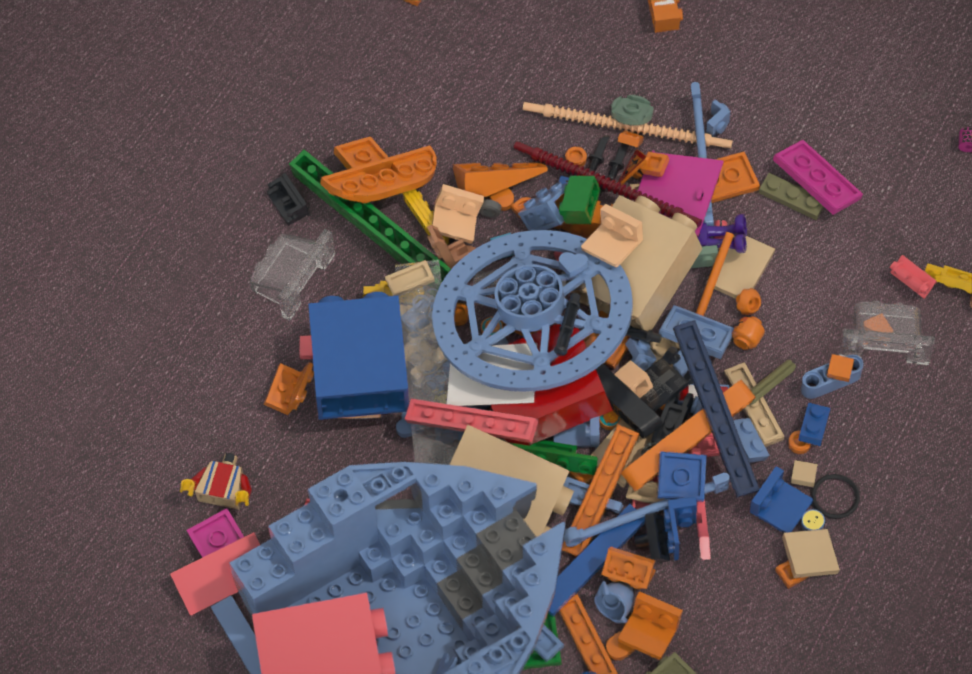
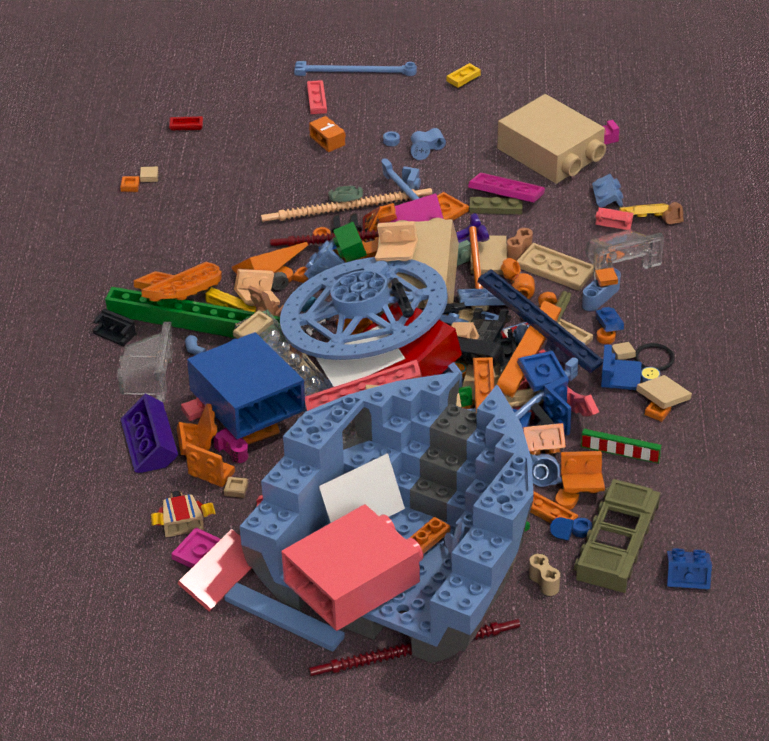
camera: 30 degrees left, 20 degrees down
orange tile [618,131,644,147] -> none
none -> dark purple slope [121,393,178,473]
none -> medium blue arm [185,335,206,355]
none -> orange bracket [185,443,235,487]
none -> dark pink leg [214,428,248,463]
none -> tan tile [224,477,248,498]
none -> white sticker [319,453,405,523]
none -> medium blue tile [383,131,400,146]
none -> orange tile [409,517,451,554]
none -> medium blue axle [411,128,446,150]
none -> medium blue piece [411,140,430,160]
none -> tan brick [497,94,606,184]
none -> nougat axle [507,228,533,261]
none -> tan tile [517,243,597,291]
none -> orange tile [538,292,557,307]
none -> tile [581,428,662,464]
none -> medium blue bracket [592,174,624,208]

